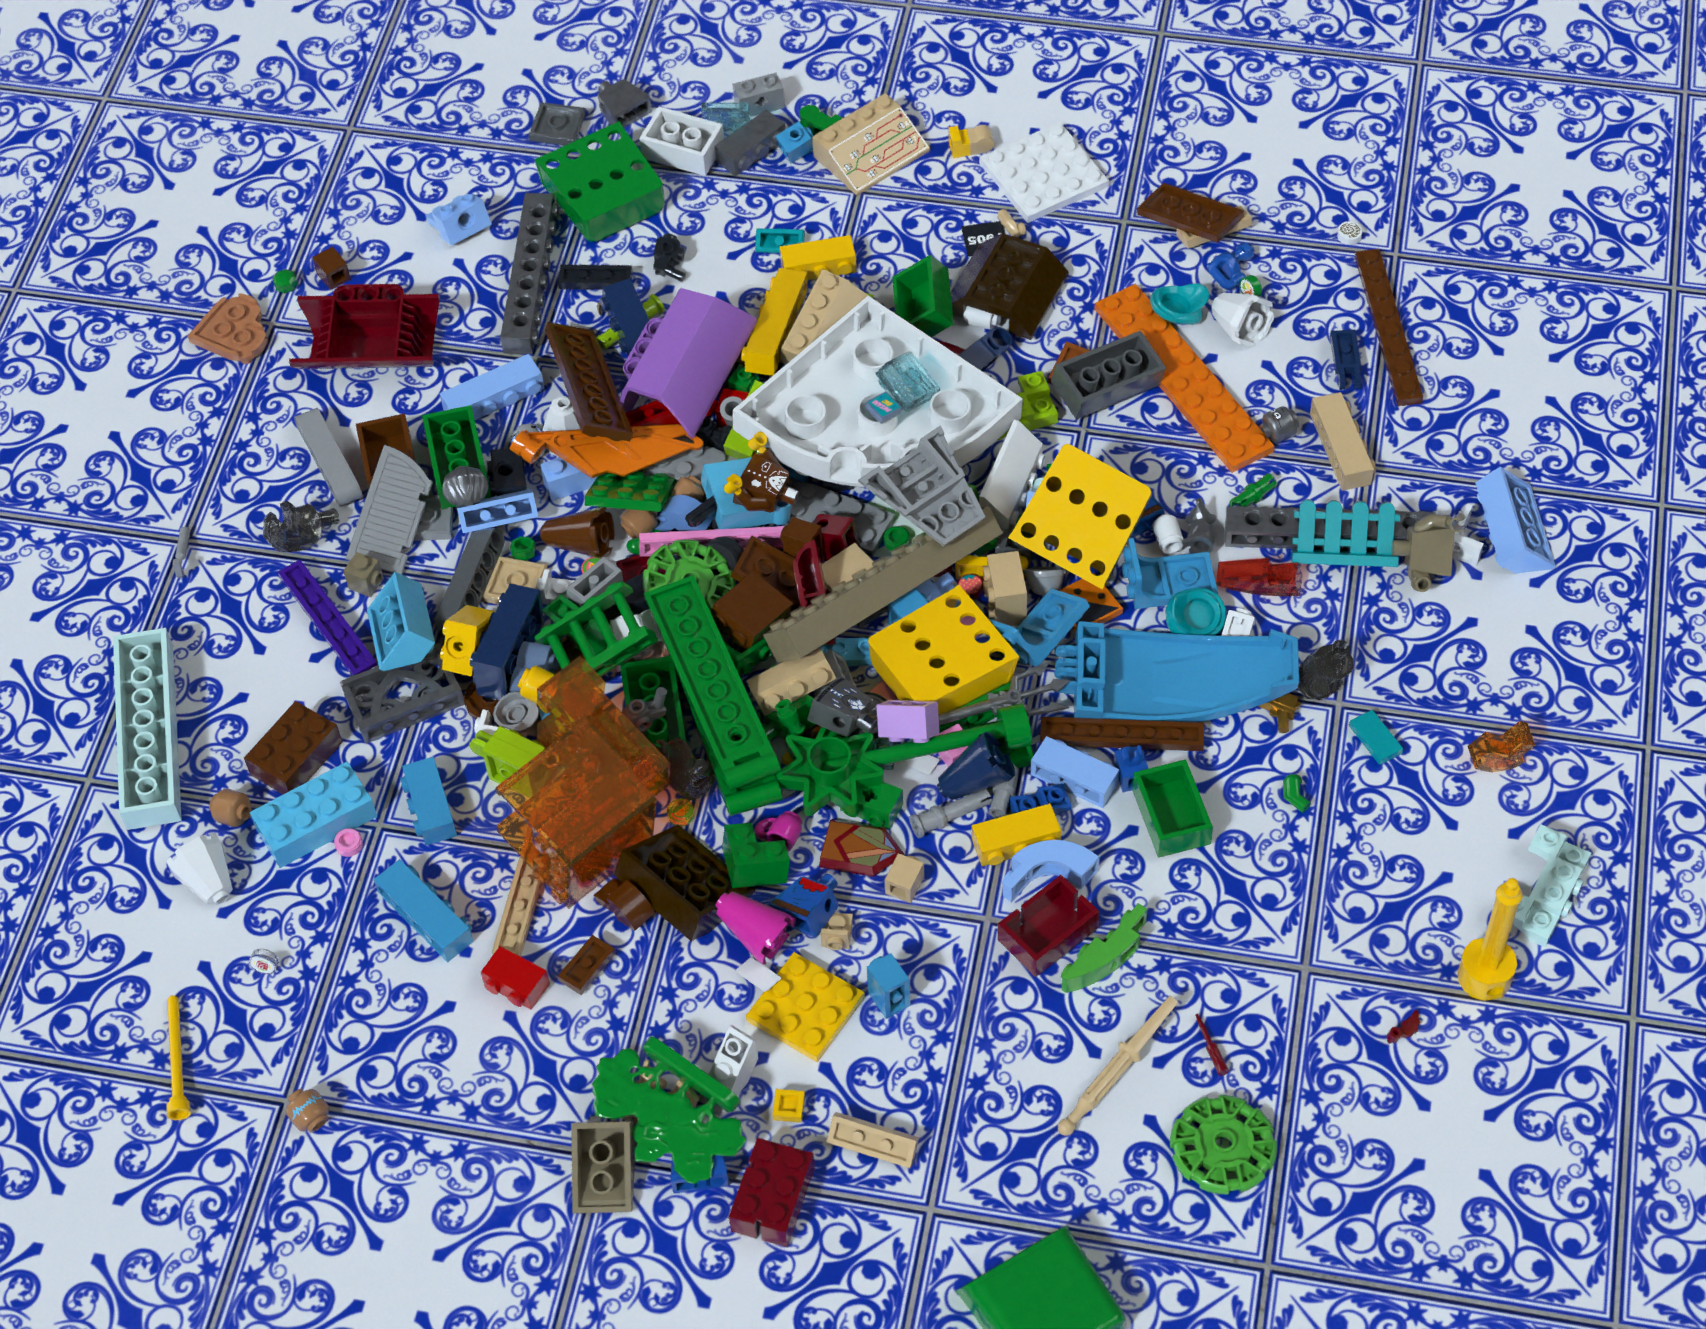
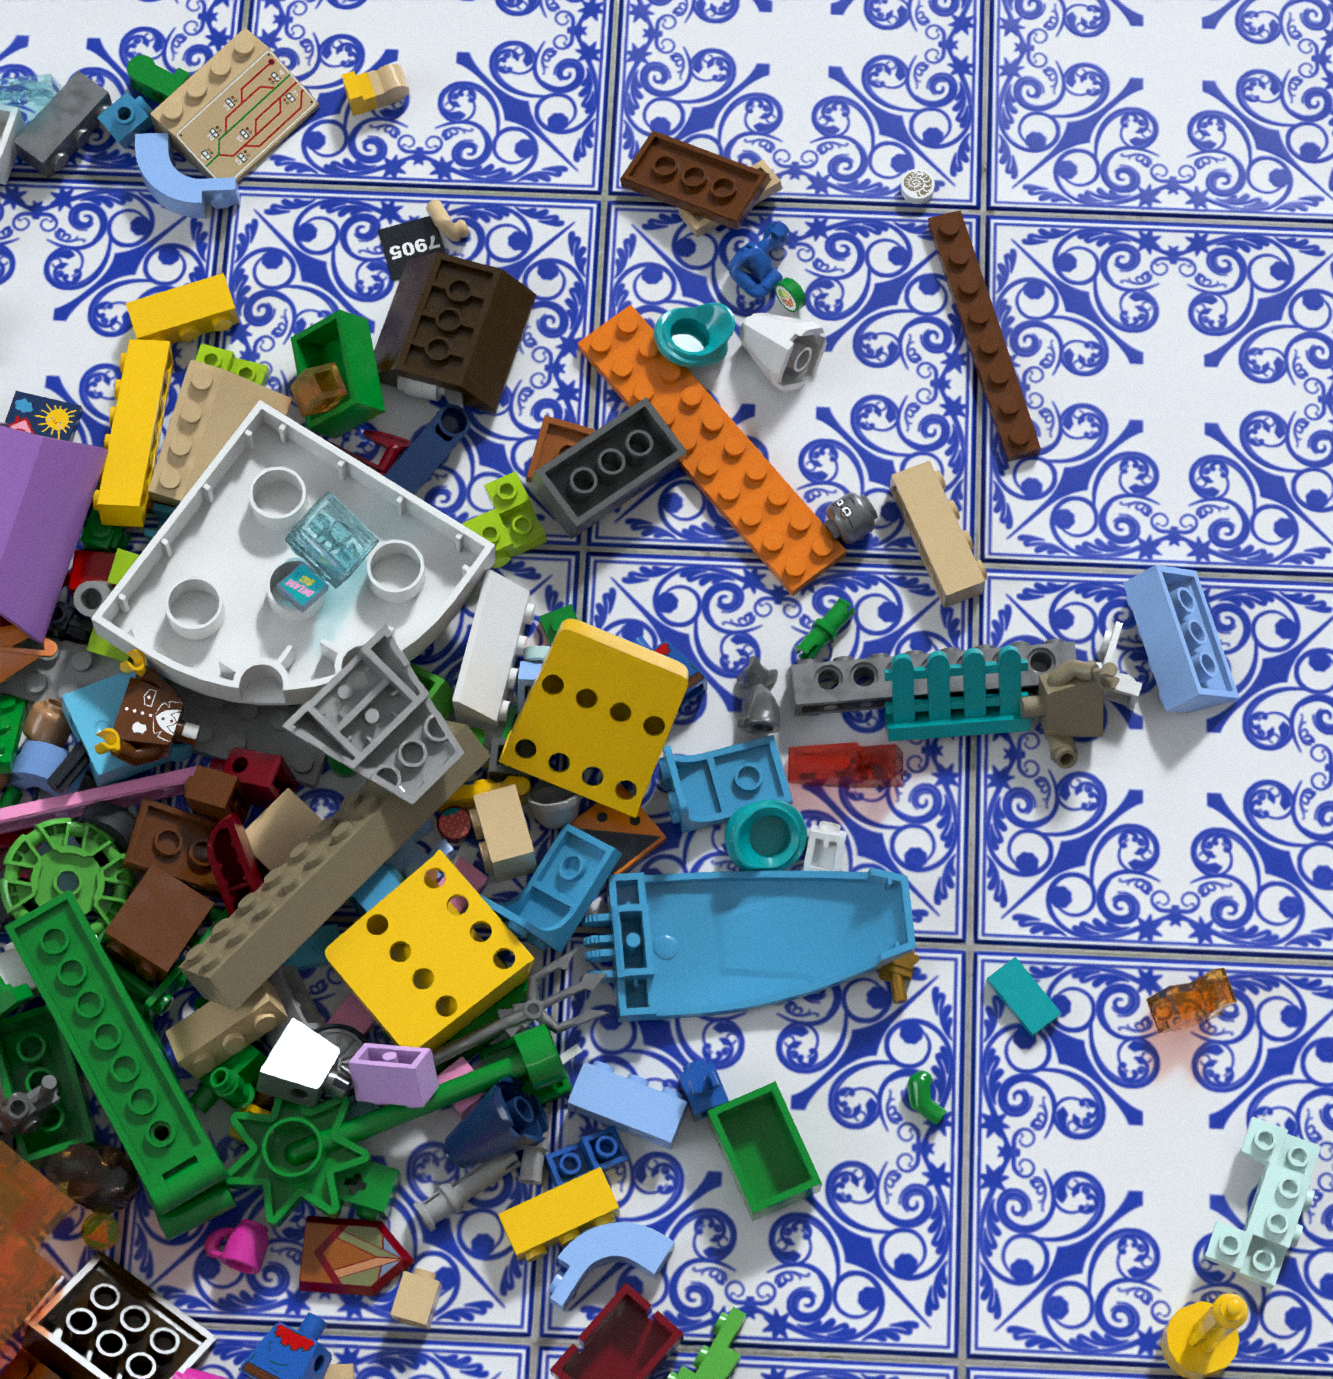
camera: 10 degrees left, 15 degrees up
green brick [722,823,790,888] -> none
light grey brick [732,72,785,119] -> none
teal slope [755,228,805,253] -> none
white plate [979,122,1109,223] -> none
reddish brown plate [1040,716,1204,751] -> none
white brick [1152,514,1184,554] -> none
clear smoke piece [1297,640,1354,700] -> none
dark blue hinge [1330,330,1361,390] -> none
none -> light blue arch [135,133,240,219]
none -> clear orange brick [289,362,348,417]

